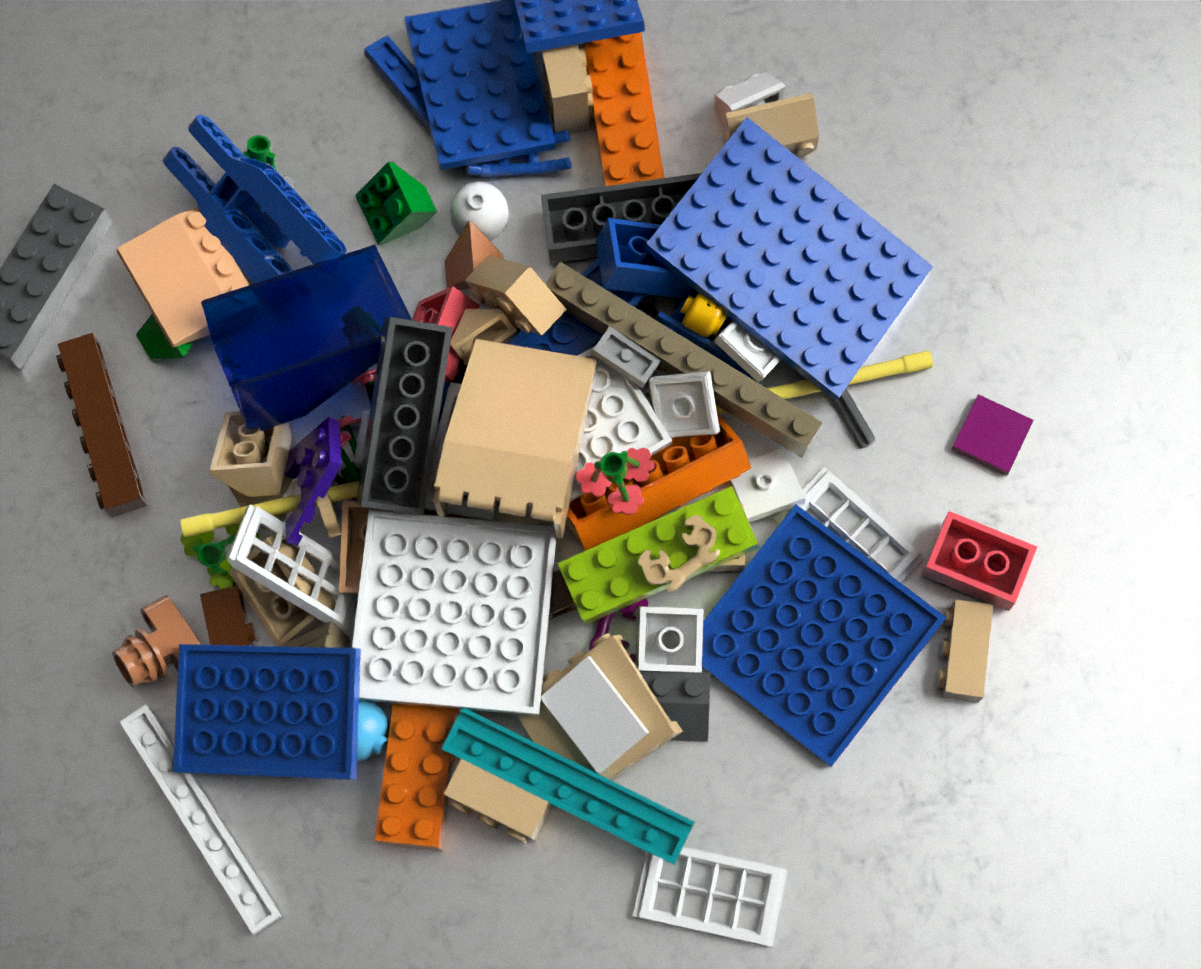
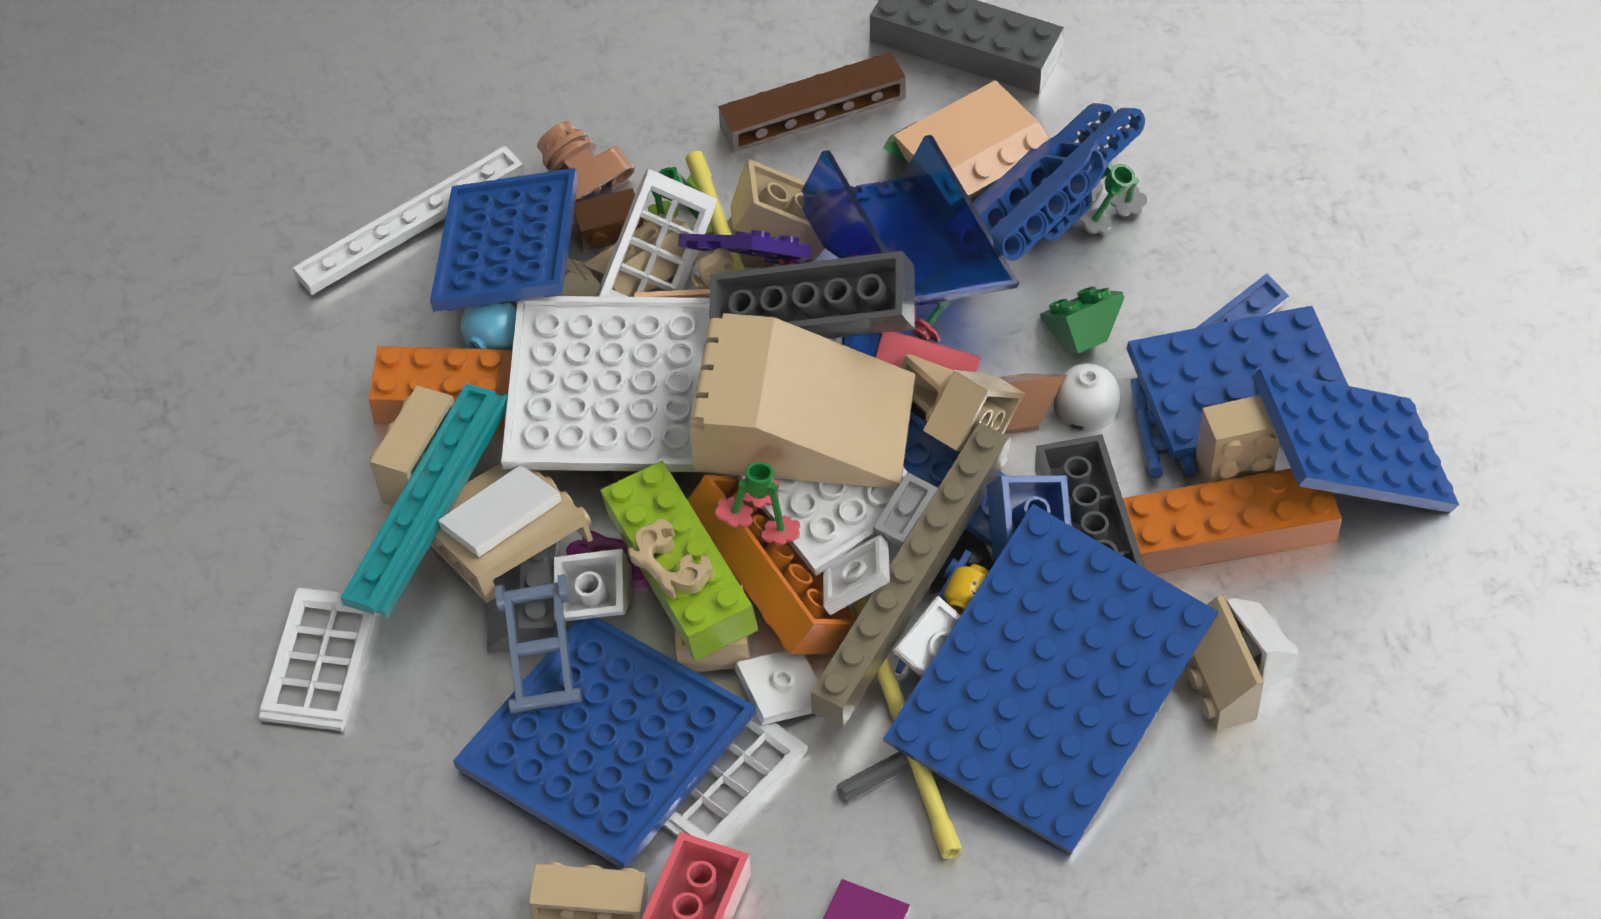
camera: 85 degrees right, 20 degrees down
none -> sand blue piece [495,574,582,714]

